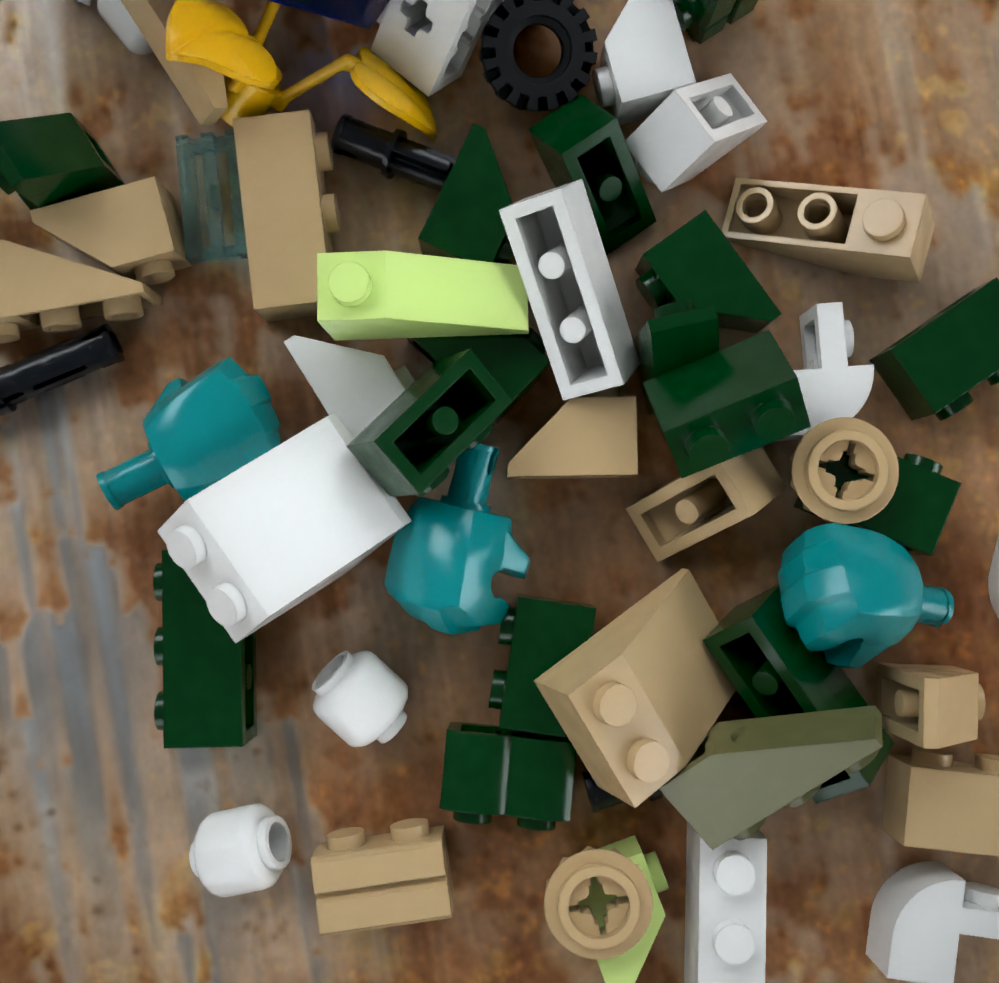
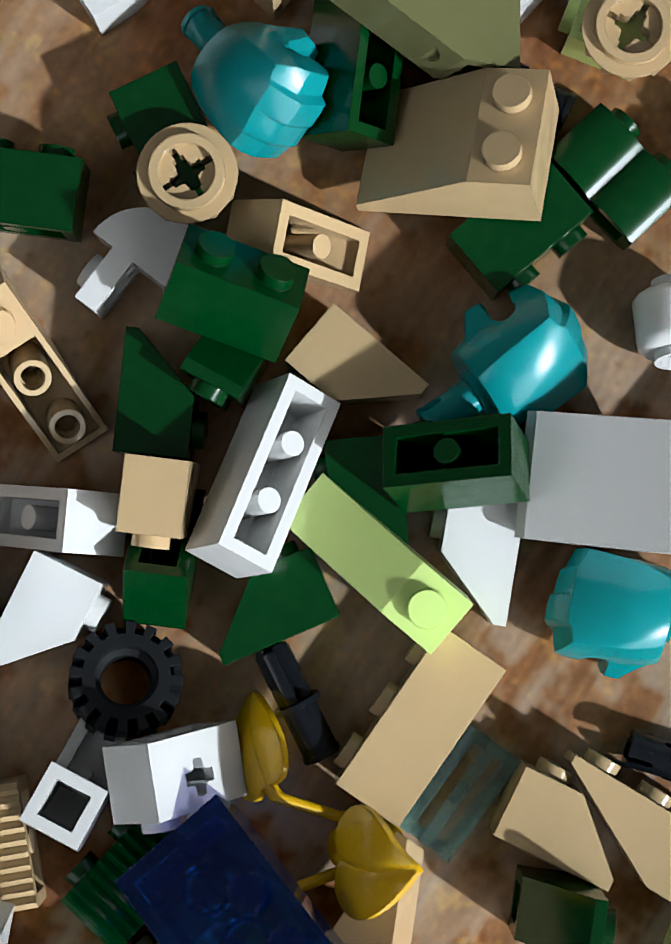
camera: 135 degrees left, 0 degrees up
none -> tan slope [115,453,201,550]

